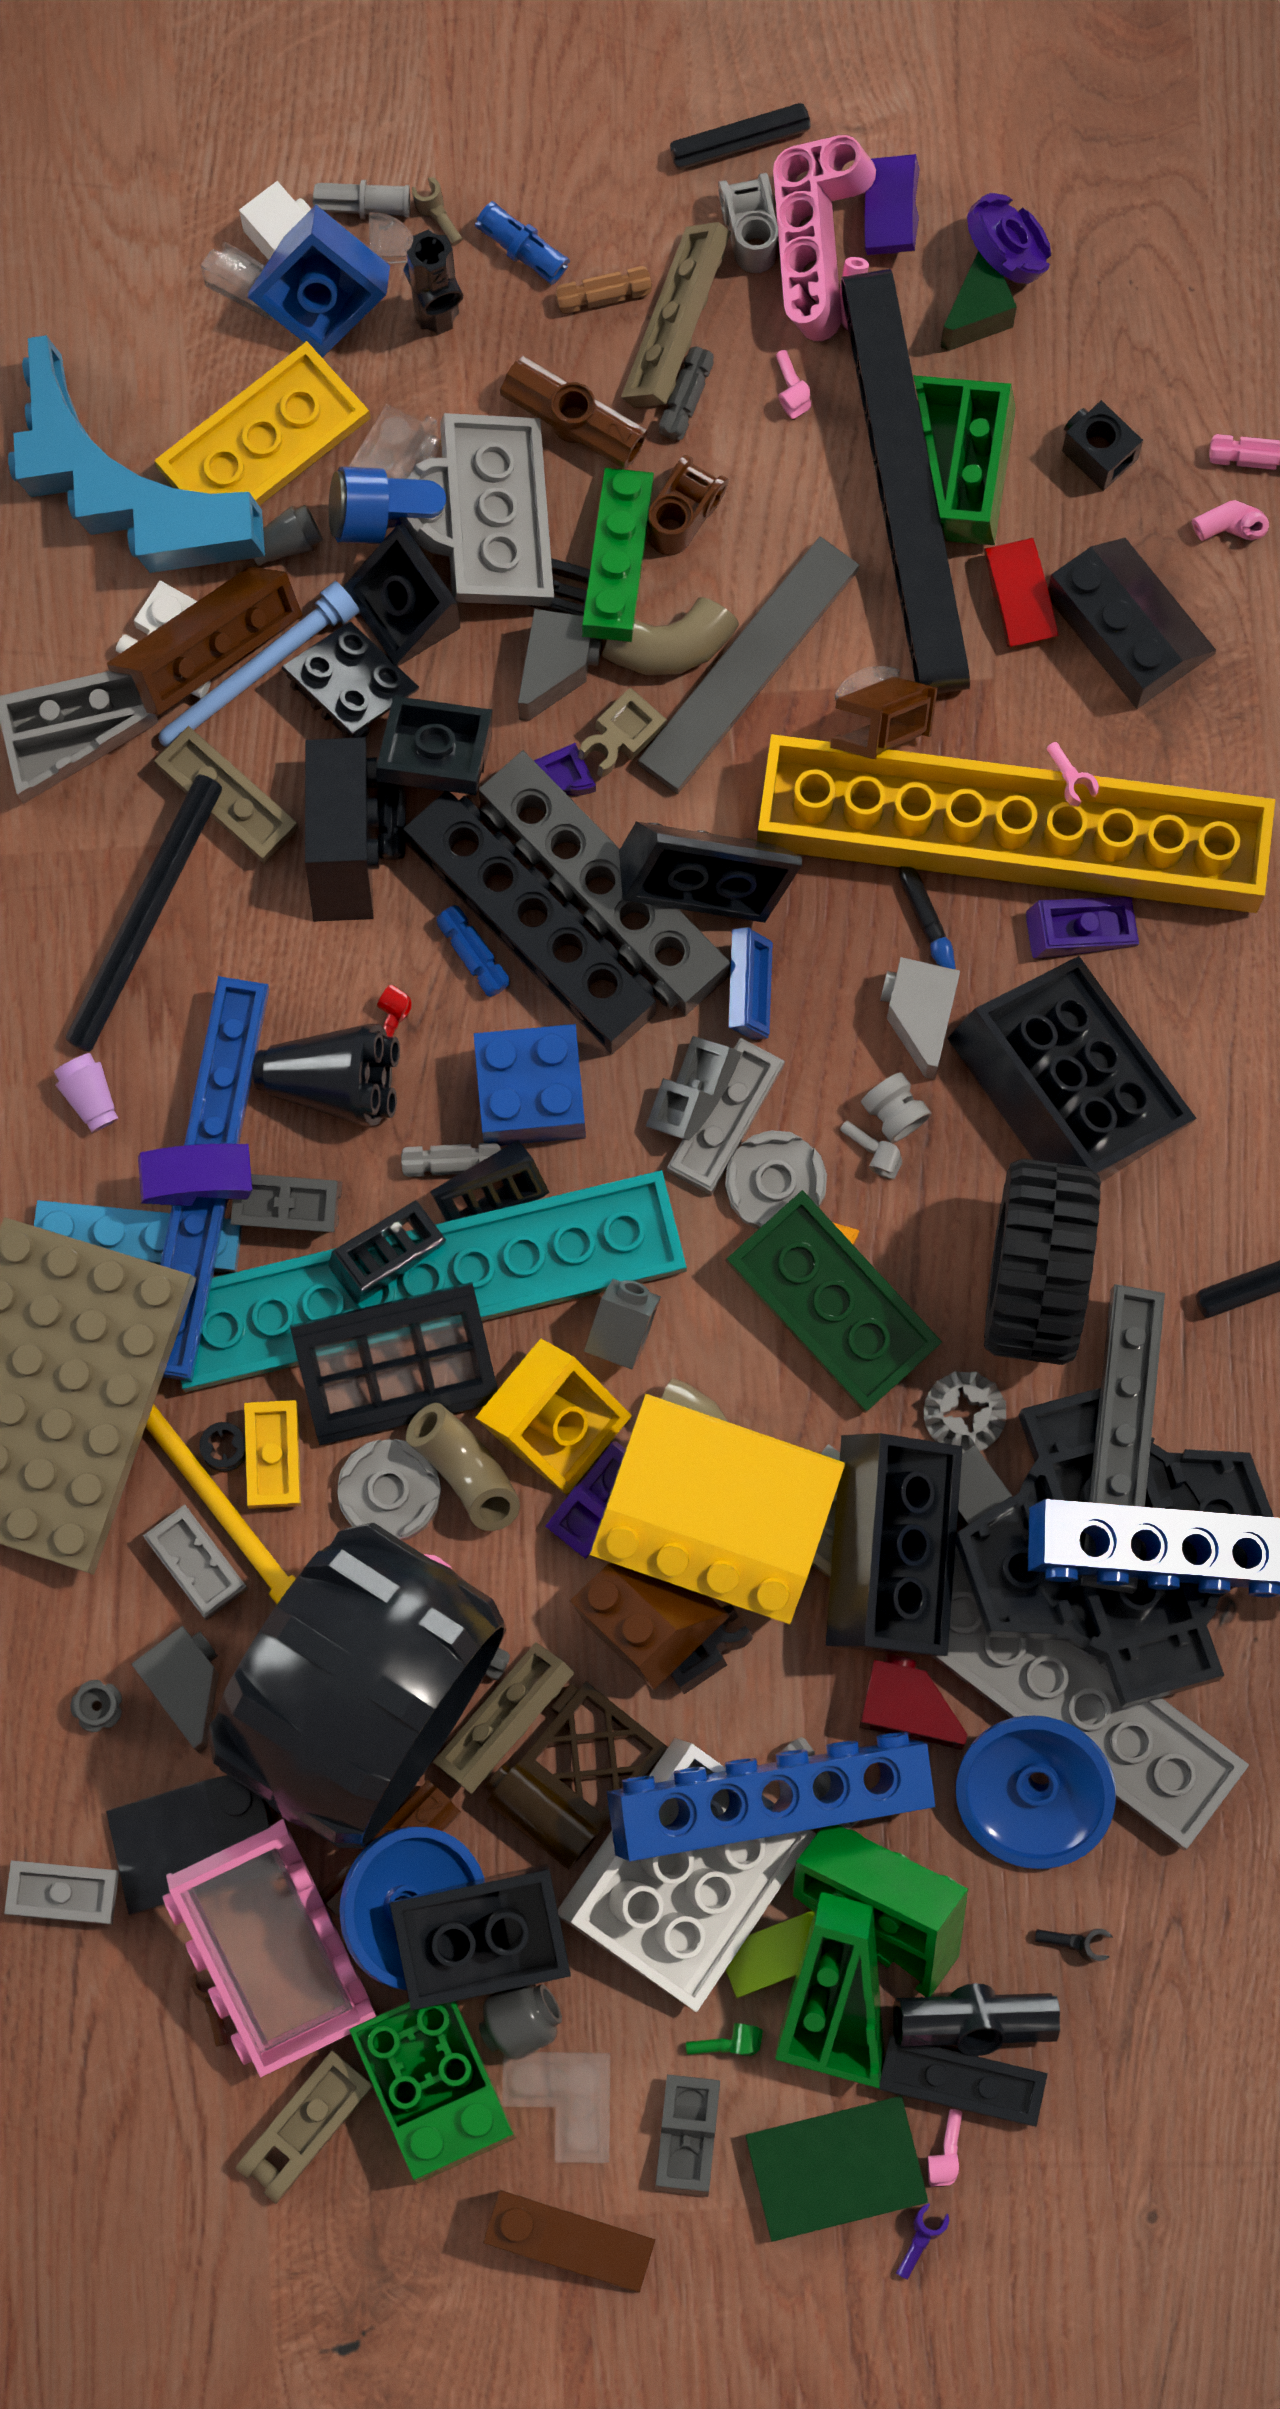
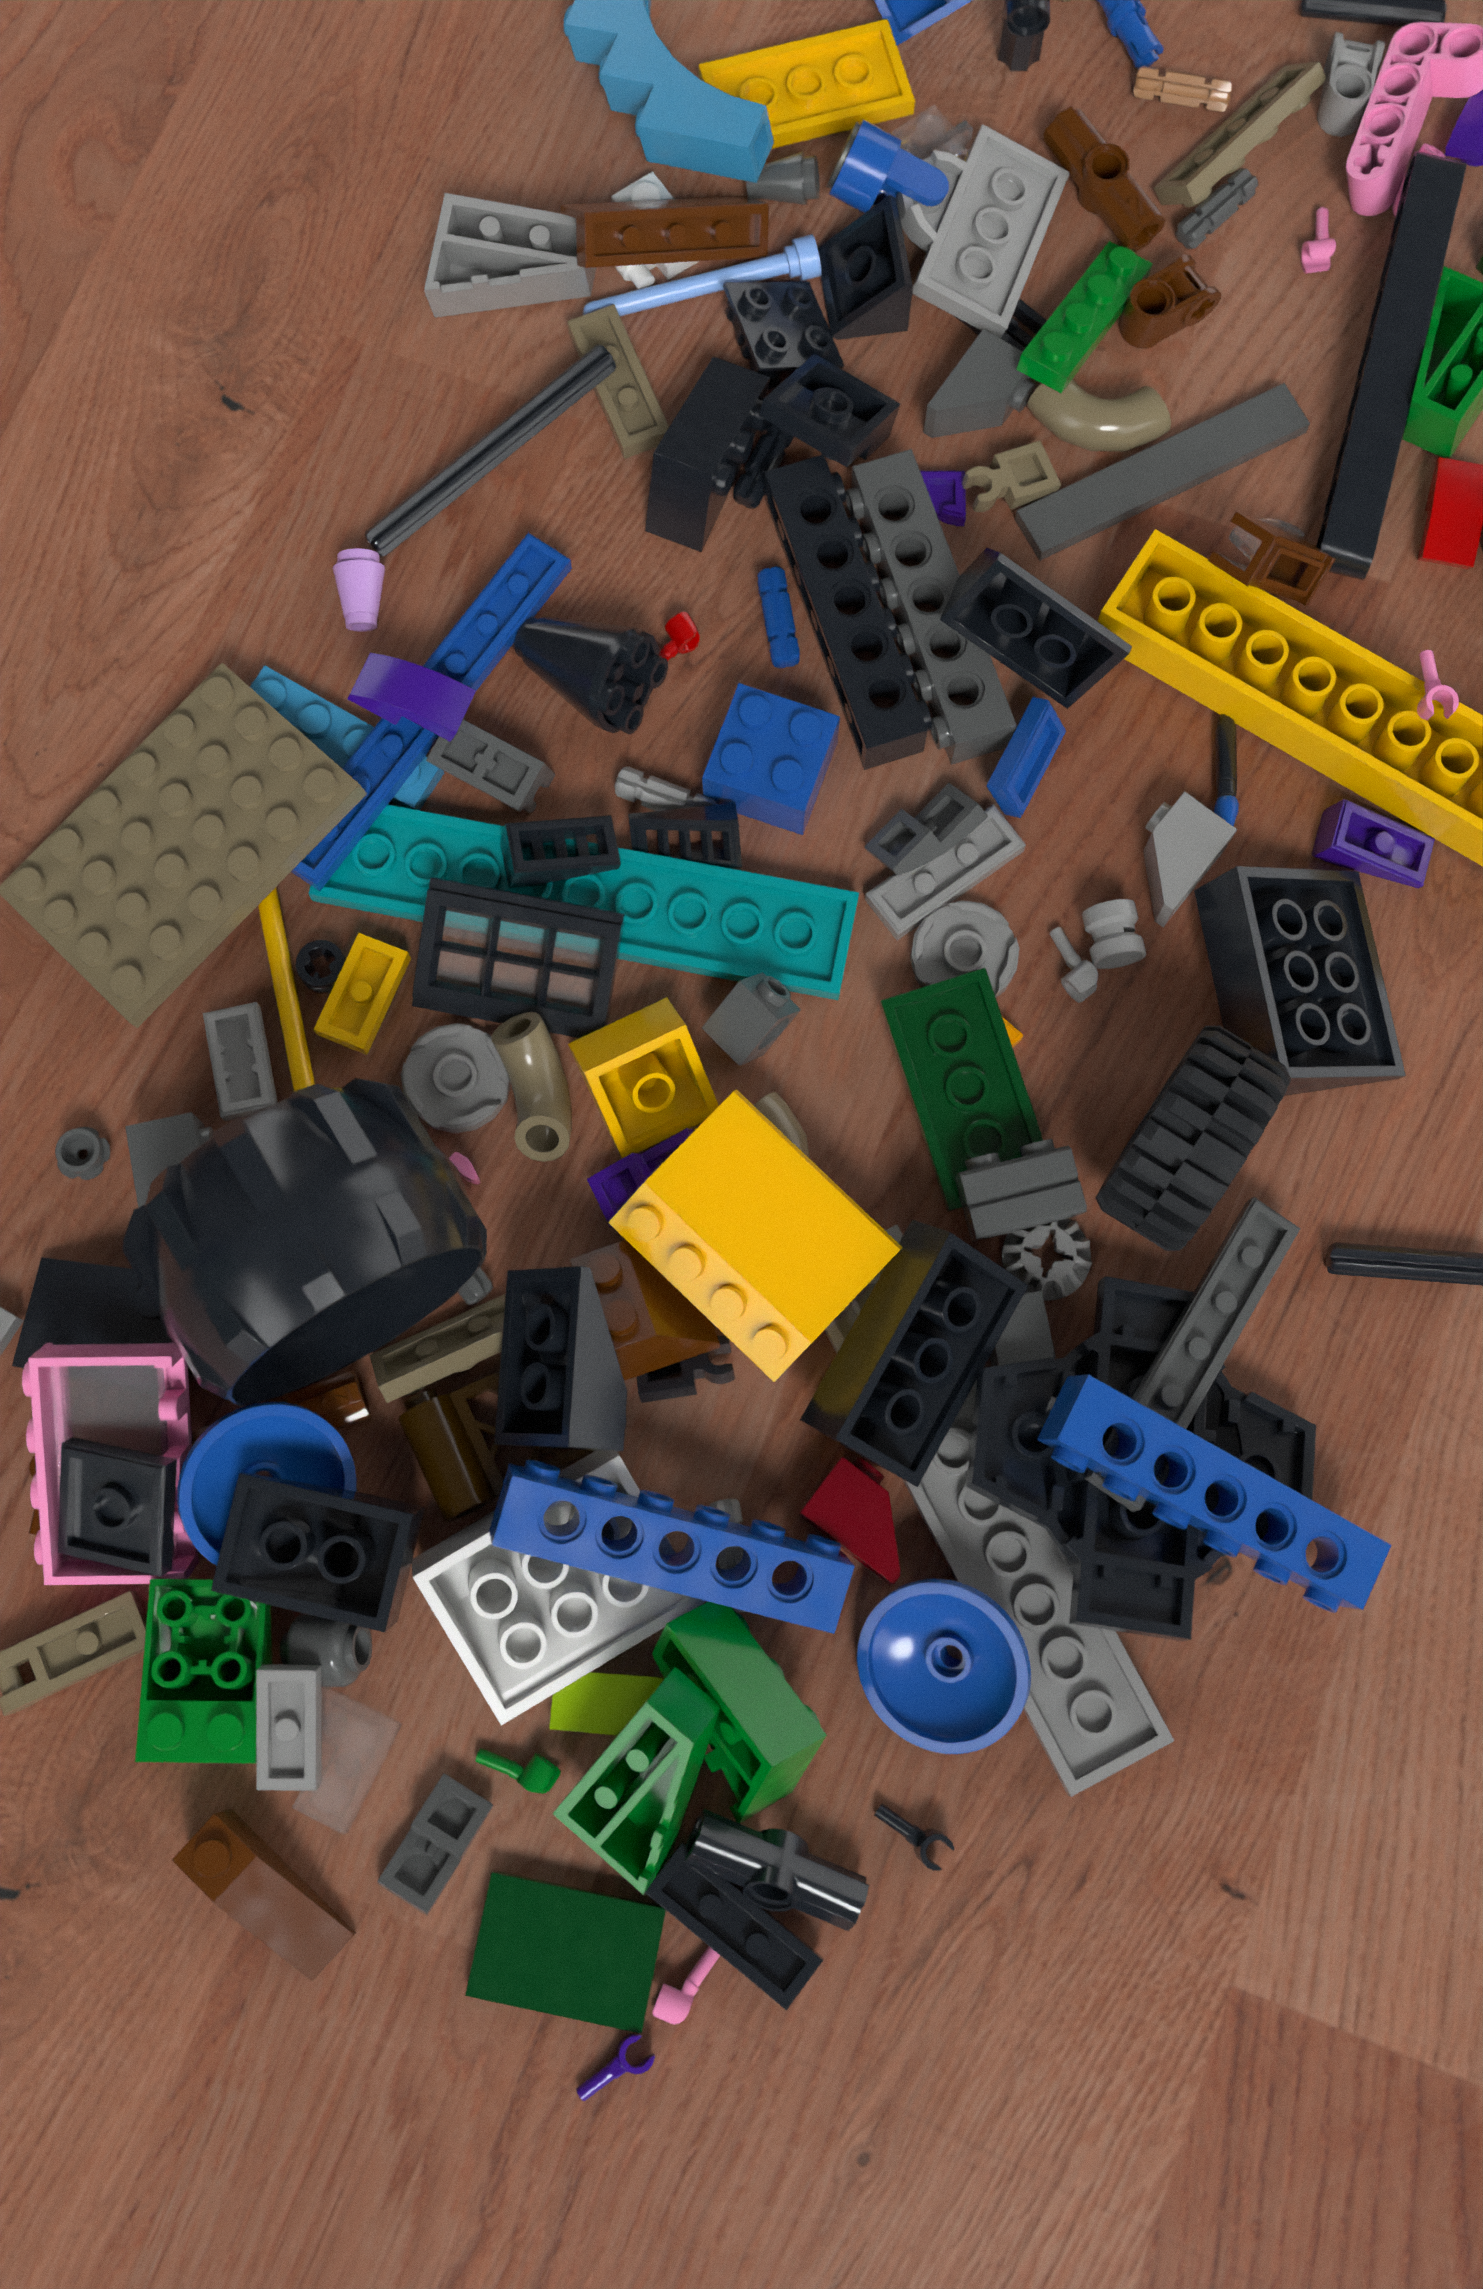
camera: 25 degrees right, 0 degrees up
none -> black plate [58,1437,177,1577]
none -> light grey plate [256,1664,322,1791]
none -> black slope [494,1266,627,1451]
none -> dark grey brick [955,1139,1087,1242]

